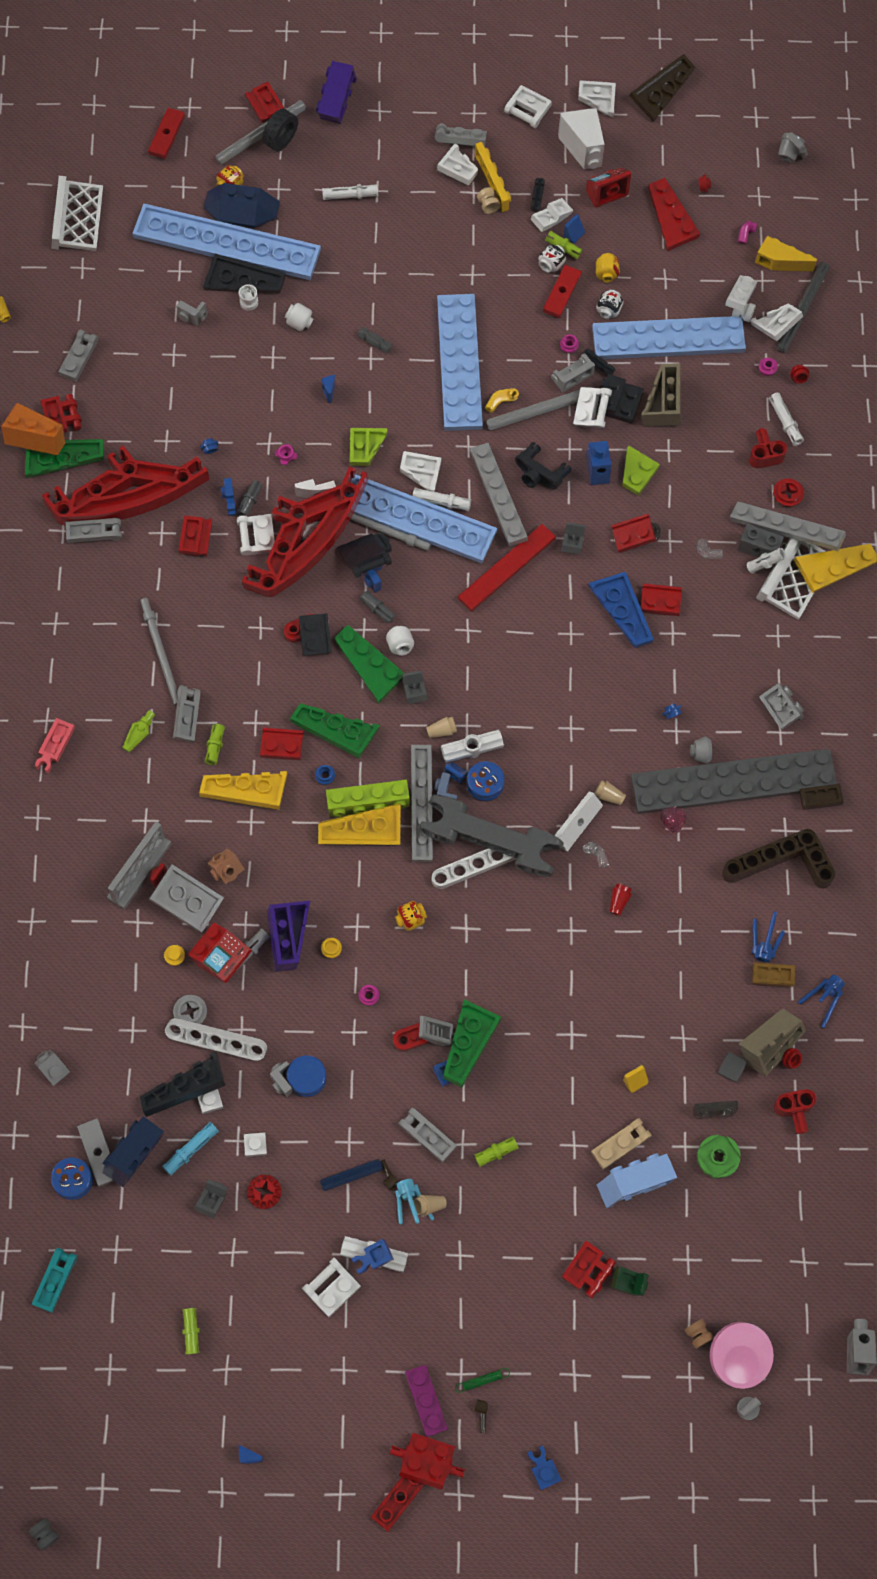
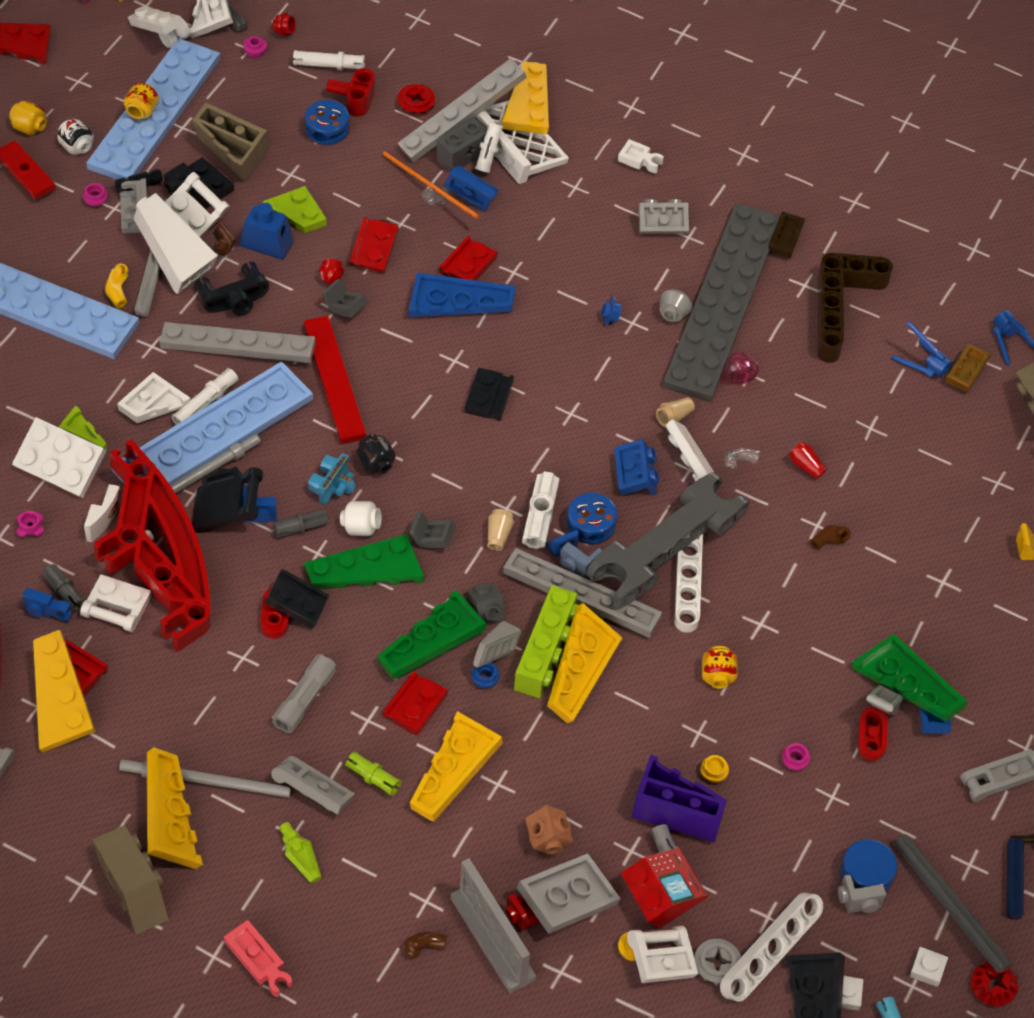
camera: 65 degrees left, 15 degrees down
none -> white plate [12,417,107,498]
none -> yellow wing [33,630,96,753]
none -> dark tan wedge [92,825,169,935]
none -> yellow head [124,83,159,119]
none -> white slope [133,193,218,295]
none -> yellow wing [147,747,203,869]
none -> reddish brown arm [214,224,236,256]
none -> light grey axle [272,654,336,733]
none -> blue head [305,100,349,145]
none -> dark azure hips [308,453,356,505]
none -> red plate [319,259,344,284]
none -> black head [357,434,396,474]
none -> orange axle [383,151,479,219]
none -> reddish brown arm [404,931,447,958]
none -> blue panel [444,165,499,211]
none -> black plate [465,368,514,421]
none -> dark grey bracket [467,582,506,625]
none -> light grey slope [473,621,521,668]
none -> blue bracket [614,439,660,495]
none -> white plate [618,139,664,173]
none -> white plate [627,926,698,983]
none -> reddish brown arm [810,525,851,550]
none -> dark grey axle [895,834,1011,973]

